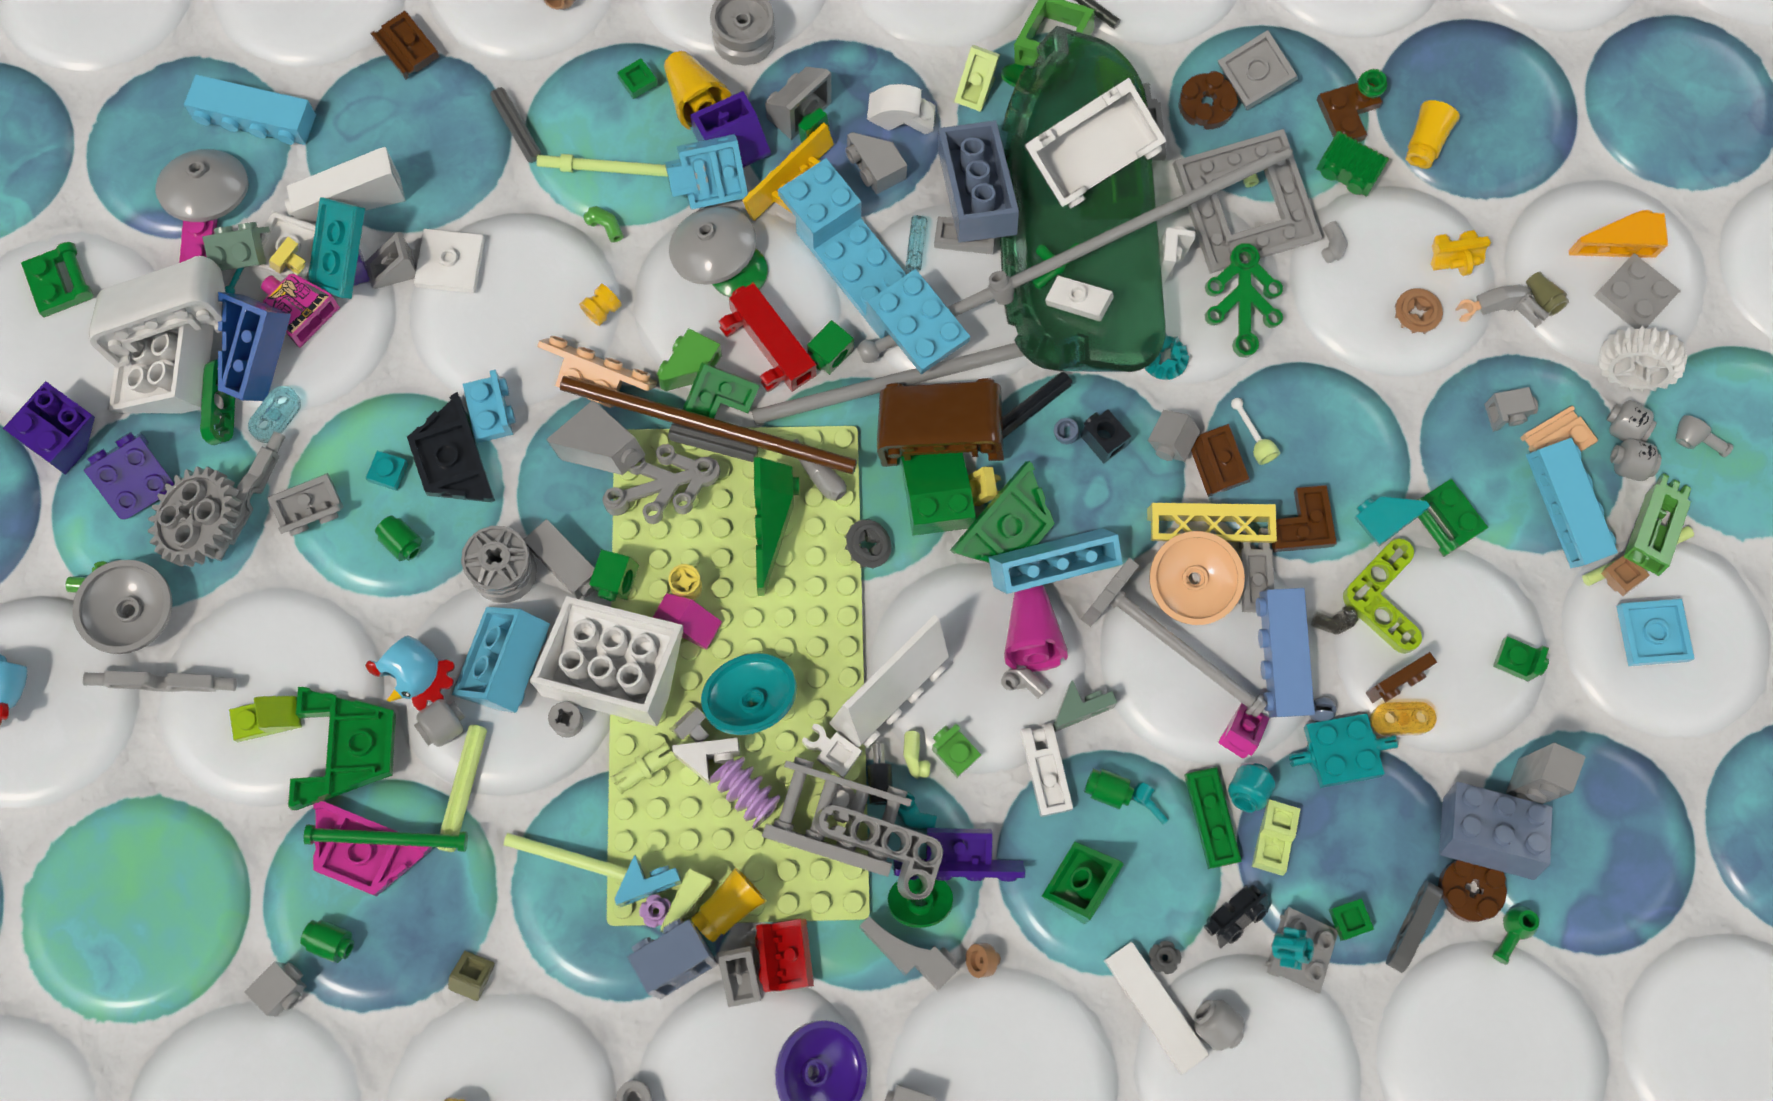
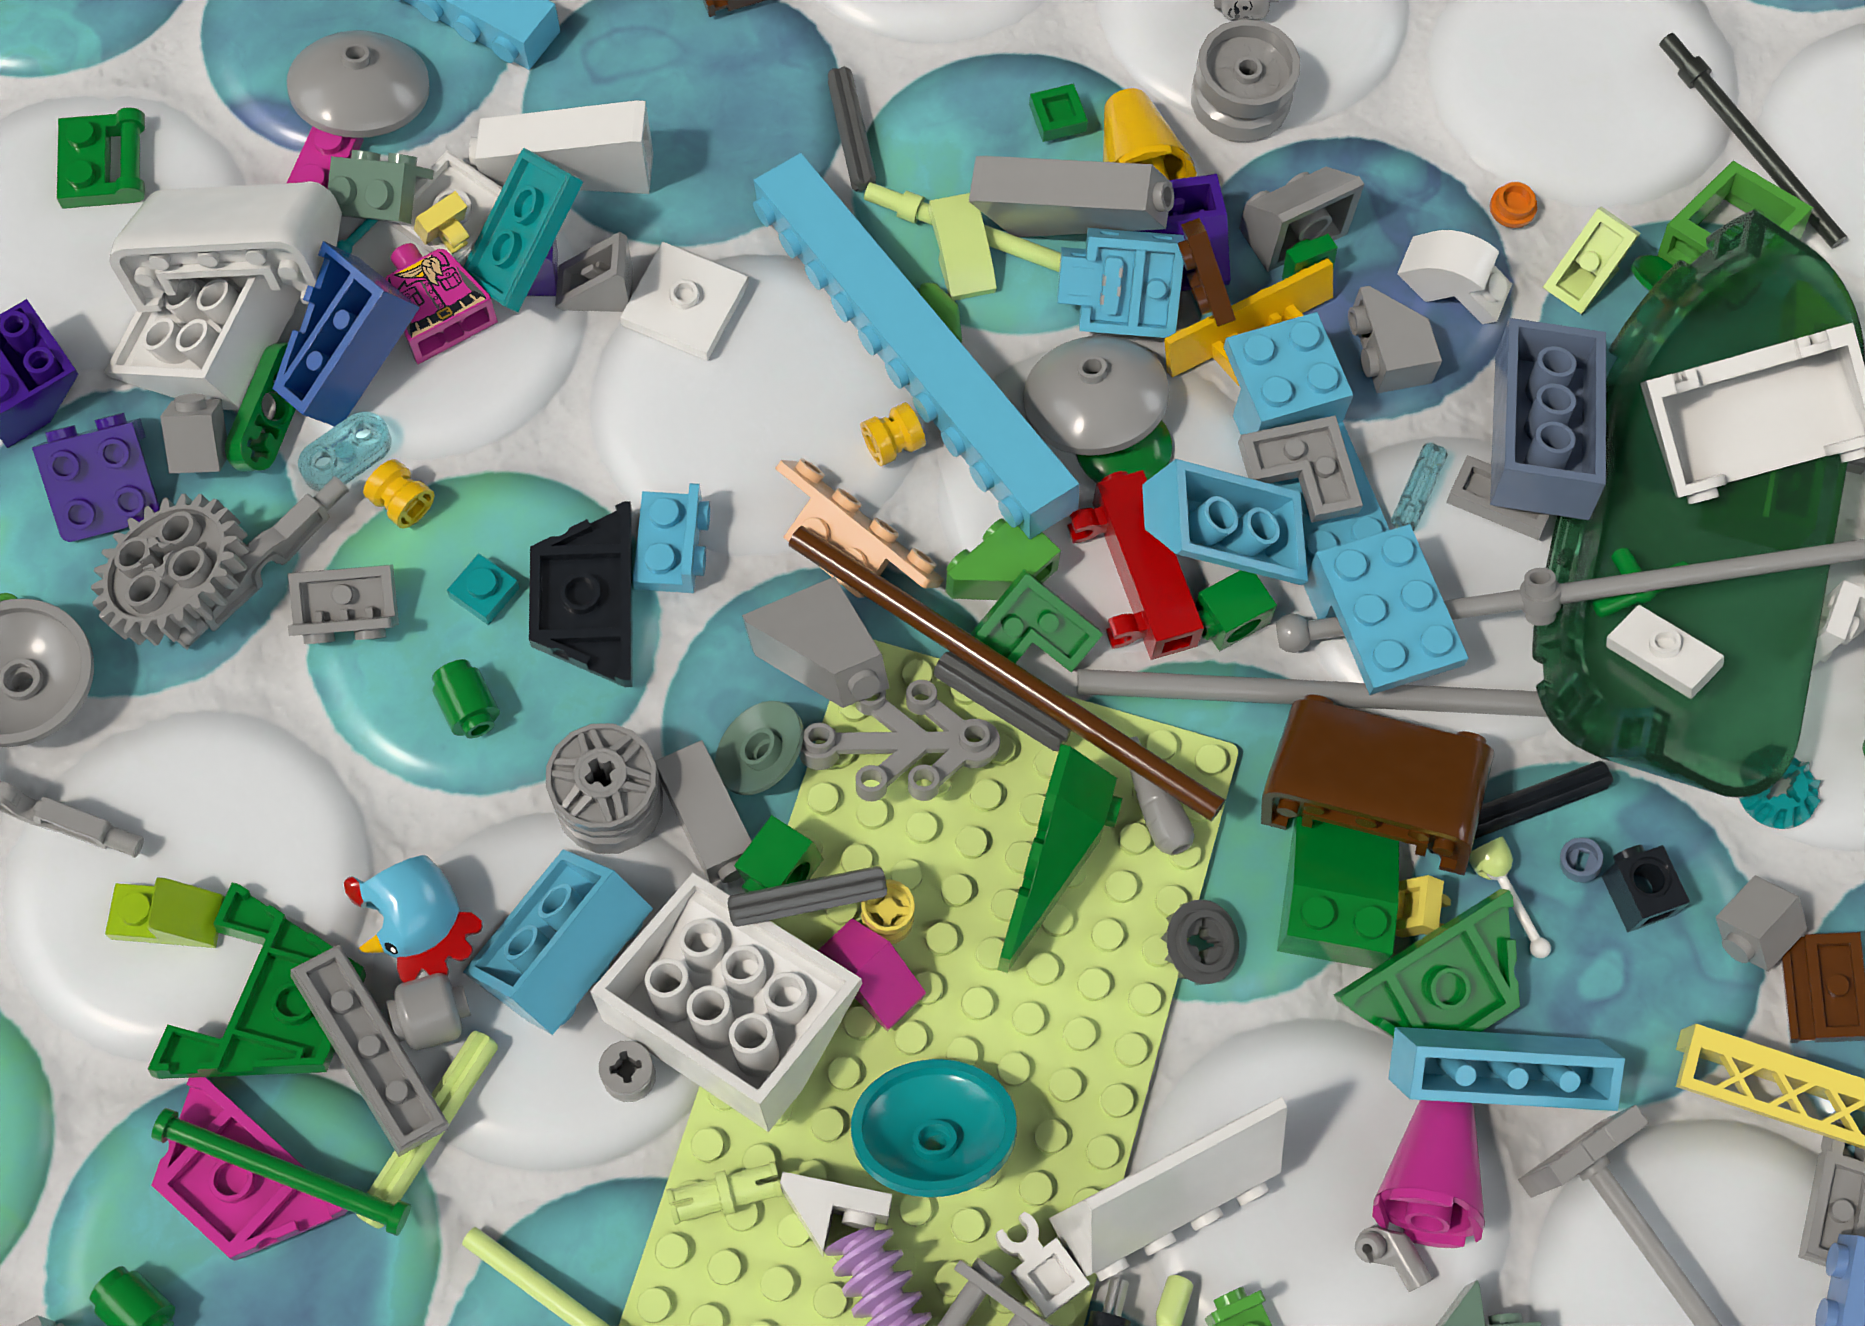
camera: 20 degrees right, 5 degrees down
light grey tile [670,707,709,742] -> none
light nougat dish [1149,531,1245,625] -> none
none -> light grey brick [160,393,227,474]
none -> light grey tile [290,944,449,1157]
none -> yellow wheel [363,459,435,529]
none -> sand green dish [715,701,804,795]
none -> dark grey axle [727,866,887,927]
none -> medium azure brick [753,153,1079,539]
none -> yellowish green slope [928,193,997,301]
none -> light grey slope [969,156,1174,237]
none -> medium azure slope [1142,459,1308,585]
none -> reddish brown plate [1177,218,1236,327]
none -> light grey plate [1238,415,1363,522]
none -> hinge [1469,836,1551,958]
none -> orange plate [1489,182,1538,228]

